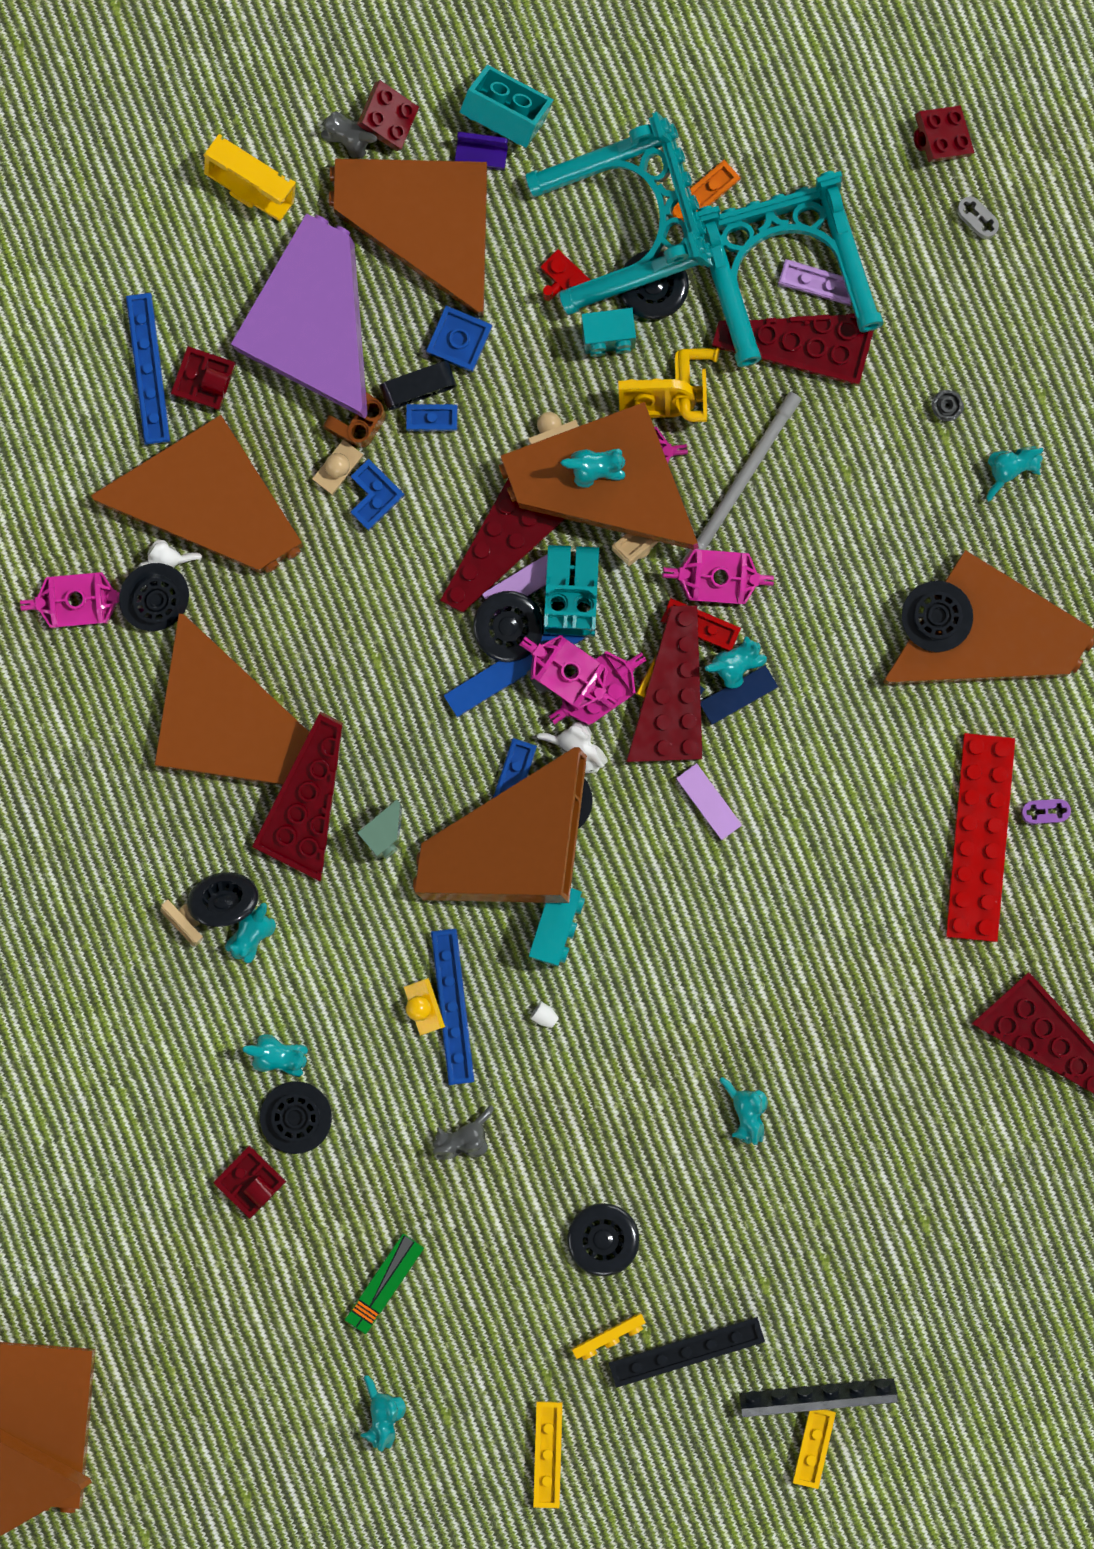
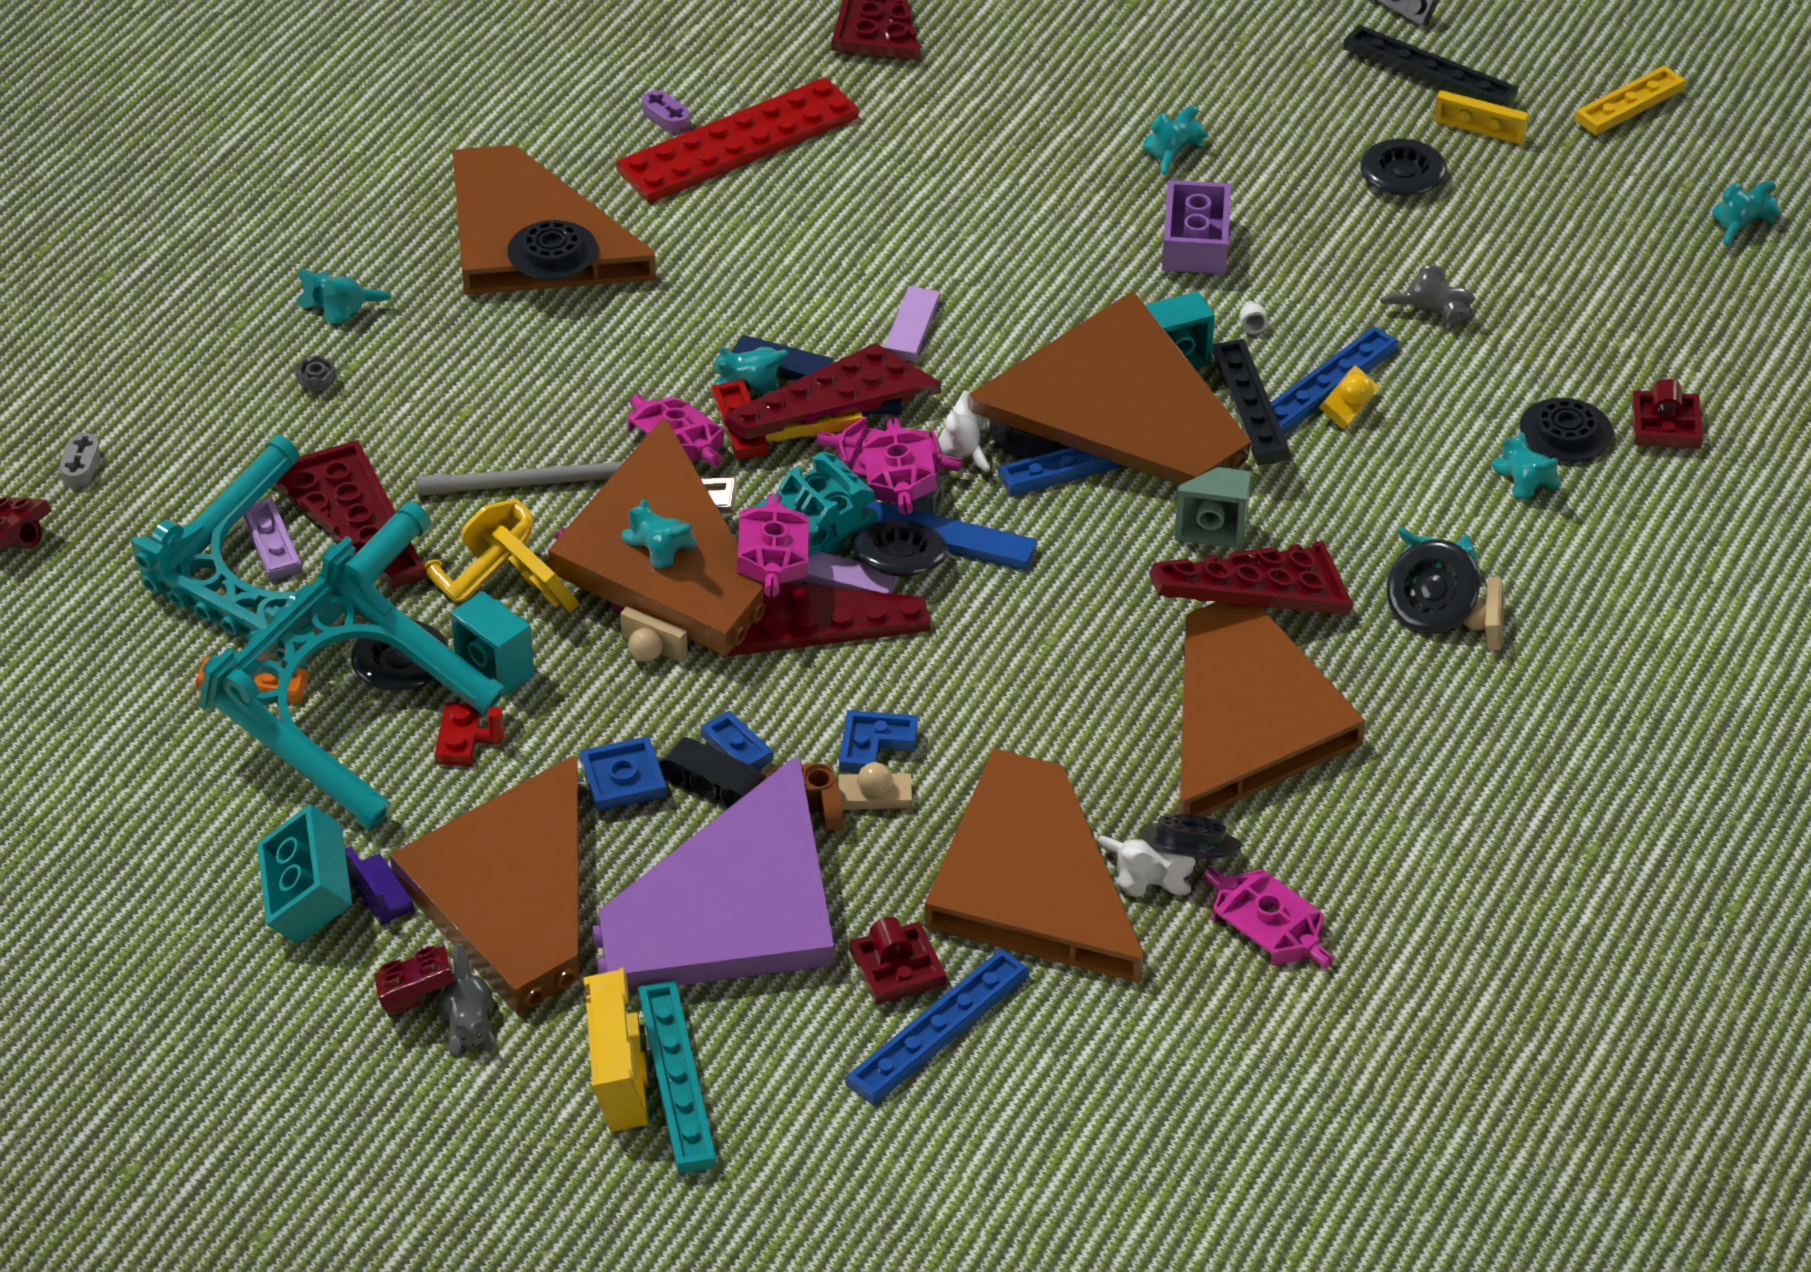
camera: 130 degrees left, 40 degrees down
green tile [345,1233,425,1334] -> none
none -> teal plate [638,980,716,1174]
none -> dark pink plate [737,493,809,597]
none -> medium lavender brick [1162,180,1231,274]
none -> black plate [1212,338,1290,466]

